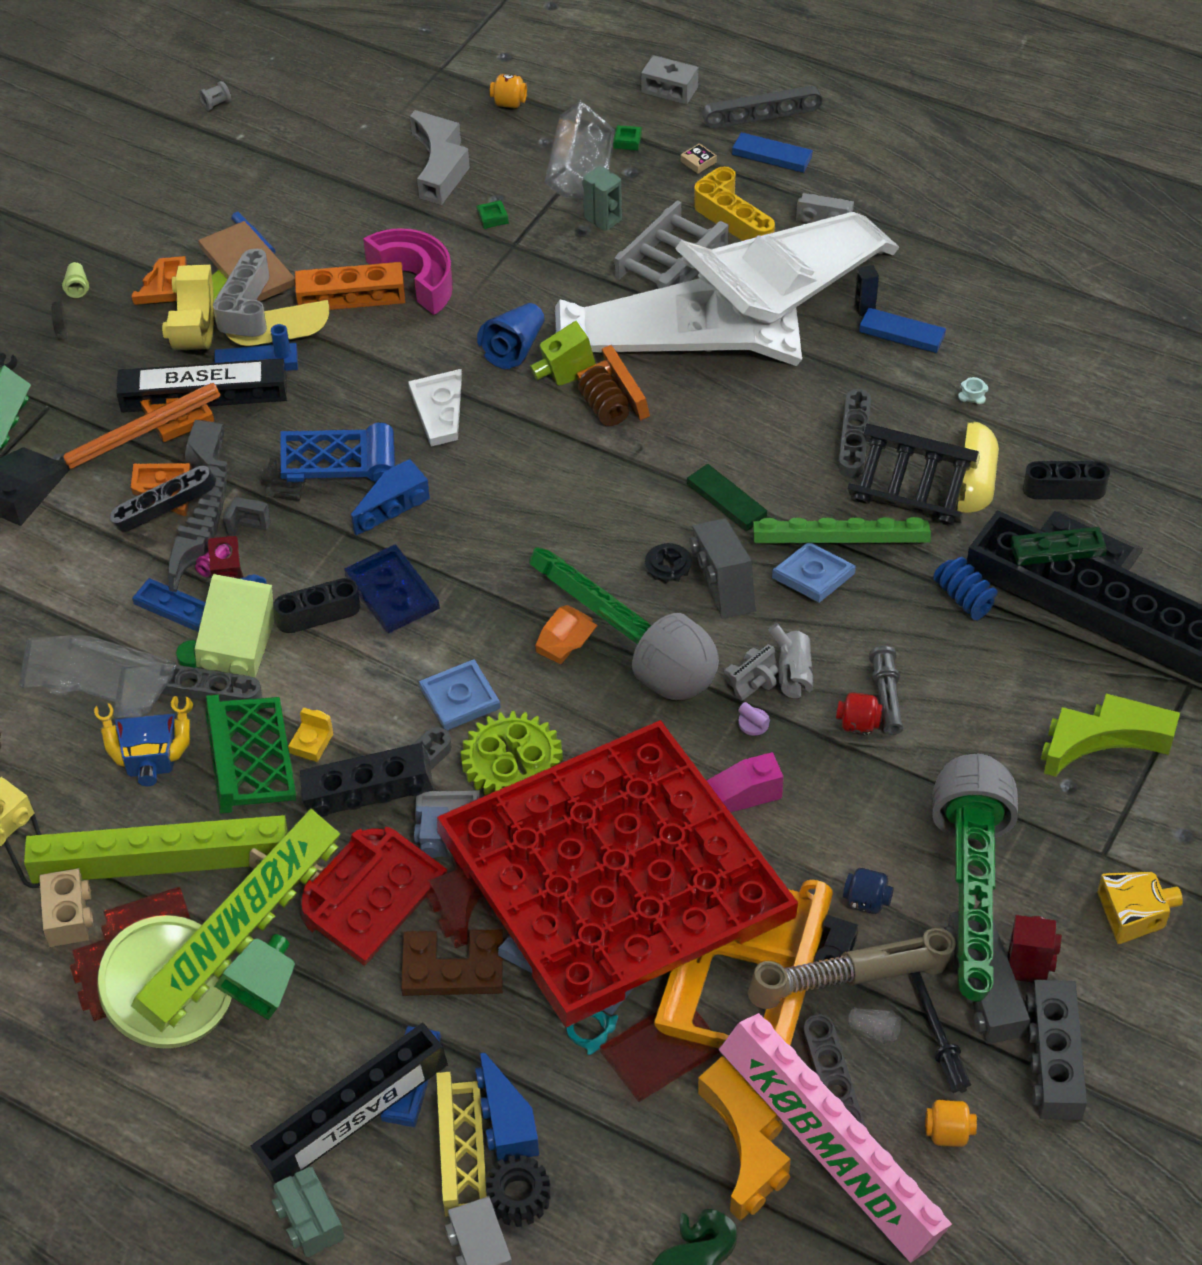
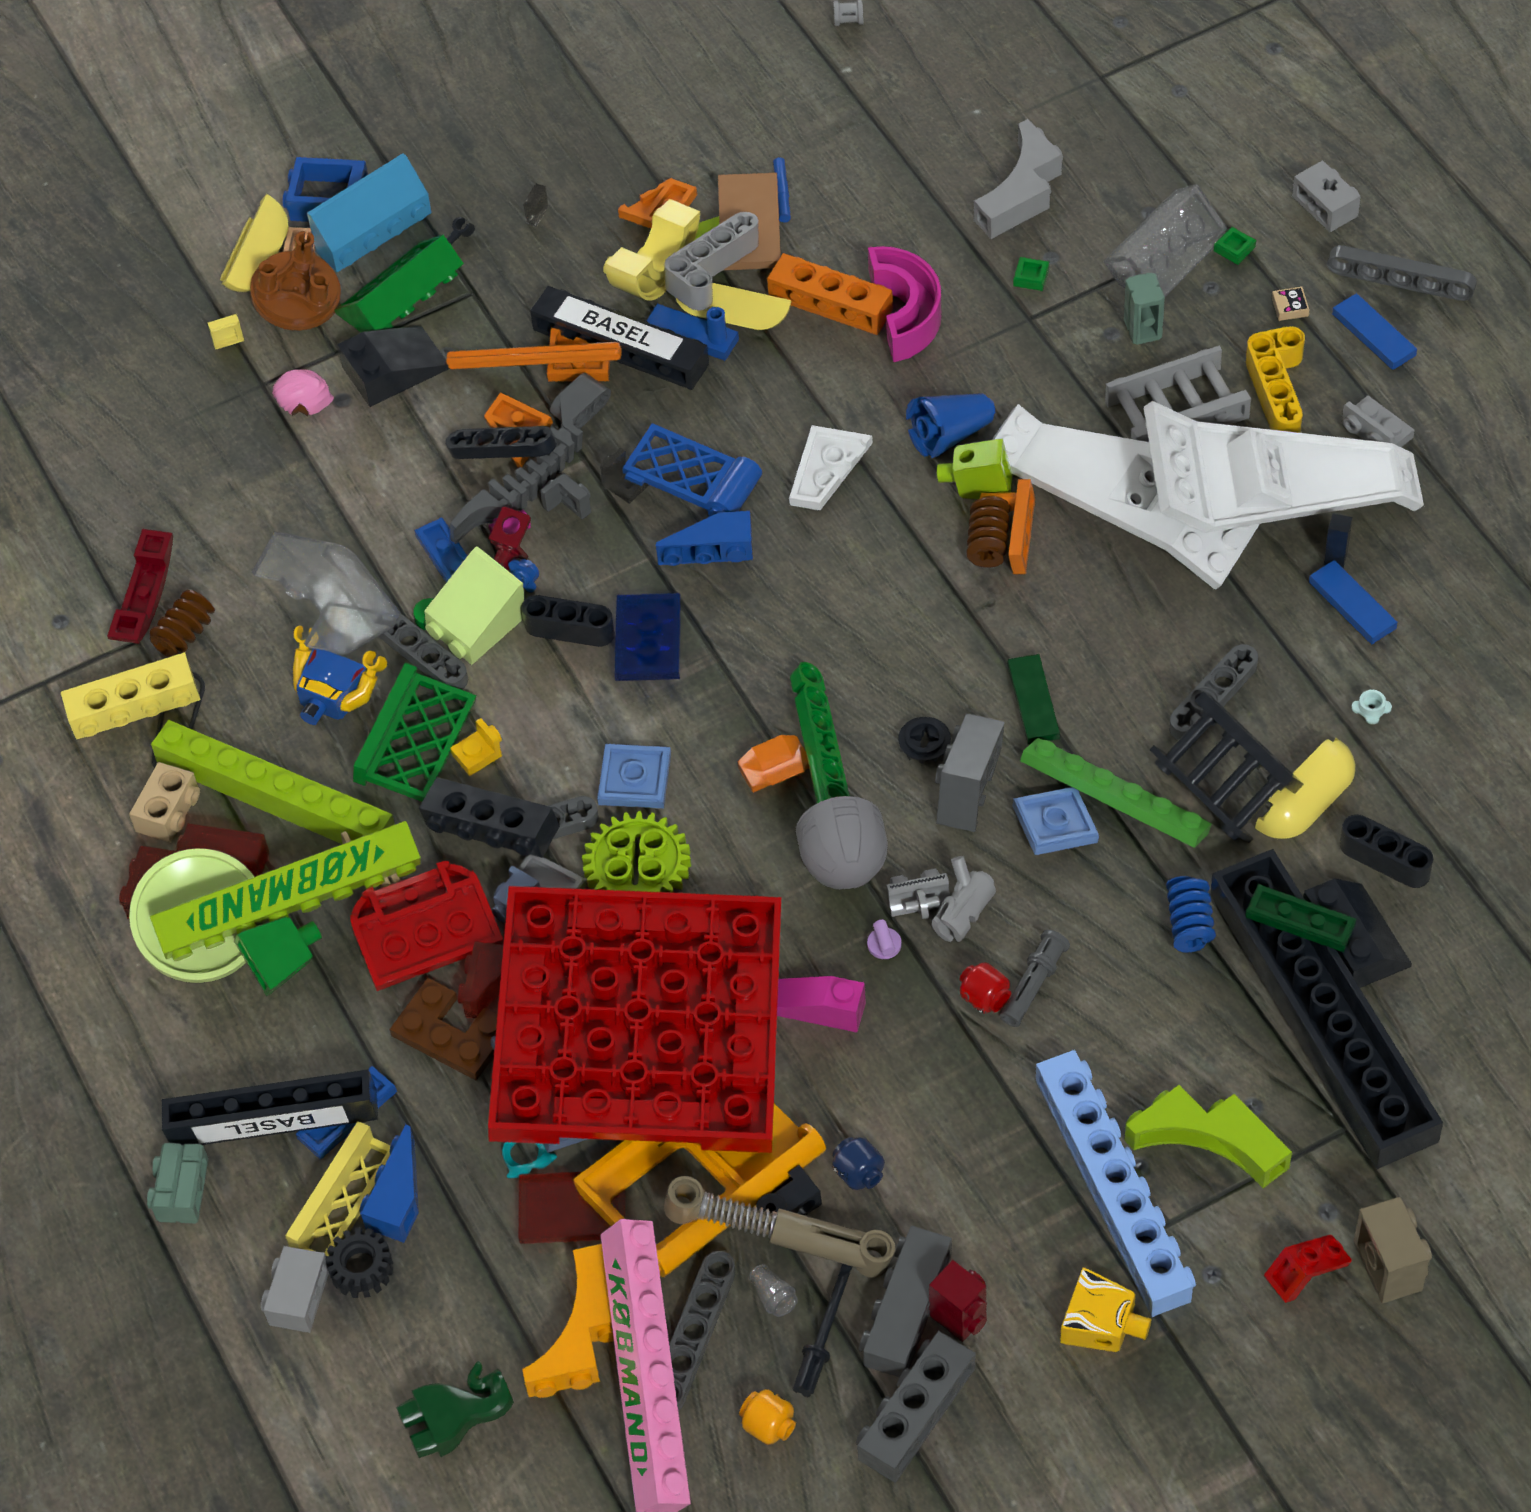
camera: 35 degrees right, 5 degrees up
yellowish green cone [62,262,89,298] -> none
light orange head [490,74,527,108] -> none
green piece [933,753,1018,1001] -> none
none -> light blue brick [1036,1050,1196,1317]

